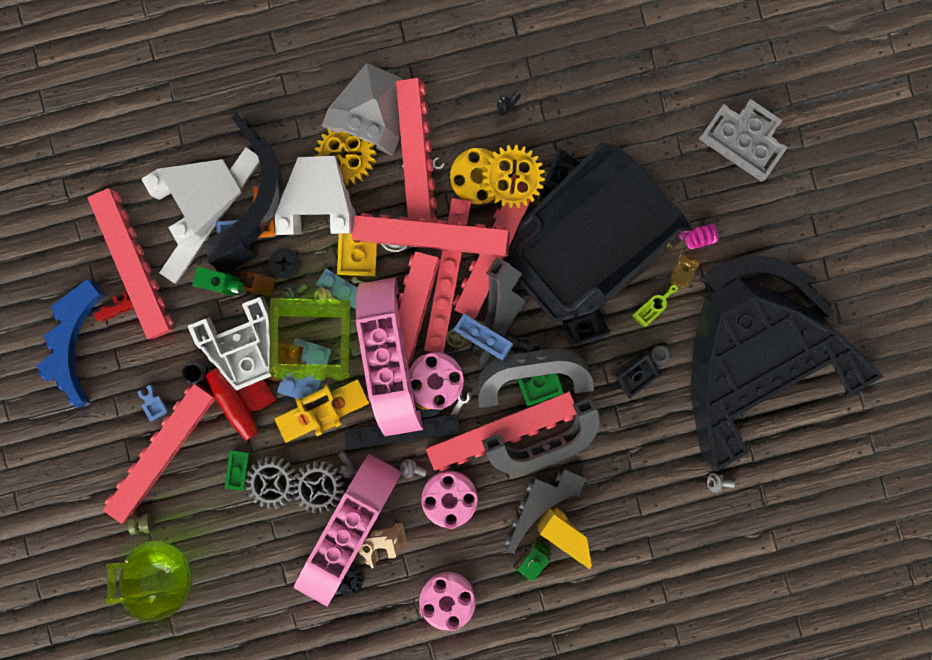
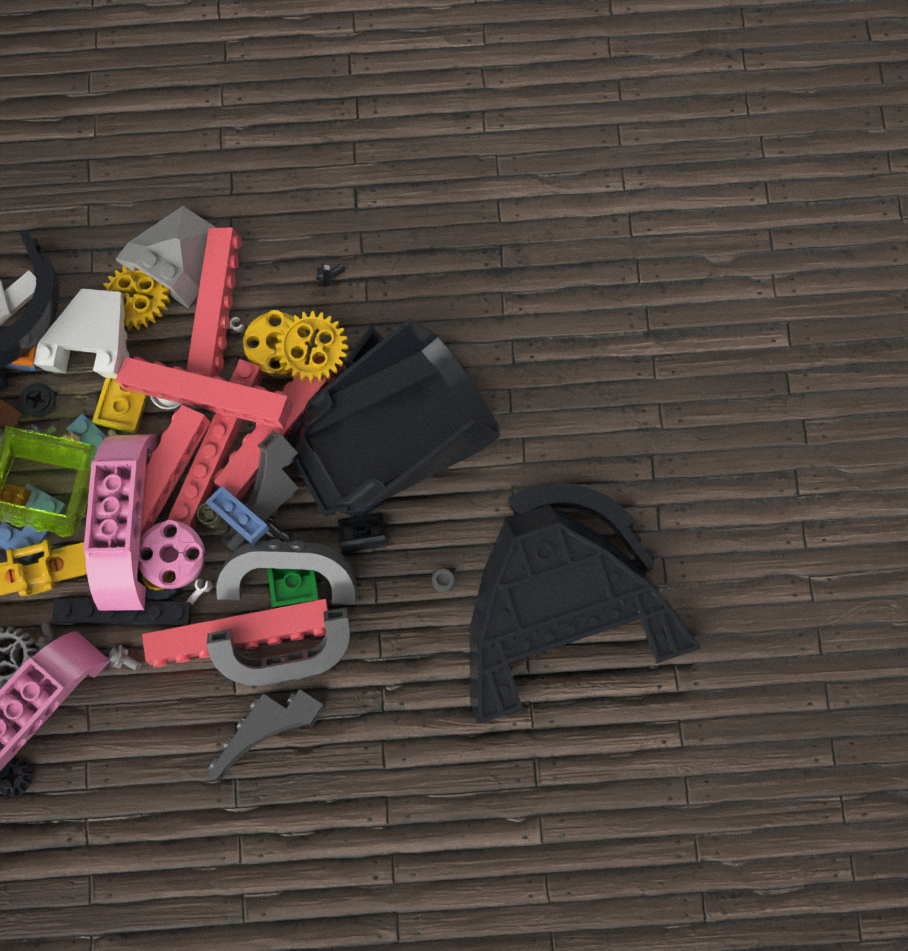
camera: 15 degrees right, 15 degrees down
tan tile [359,523,407,568] -> none
bright pink piece [419,572,476,631] -> none
bright pink piece [422,470,478,529] -> none
green torso [513,539,551,582] -> none
yellow wedge [536,506,592,569] -> none
black slope [611,352,659,399] -> none
lime piece [631,285,678,327] -> none
clear yellow plate [670,254,699,290] -> none
dark pink gear [685,224,719,249] -> none
light grey piece [698,99,788,182] -> none
light grey plate [707,473,735,493] -> none

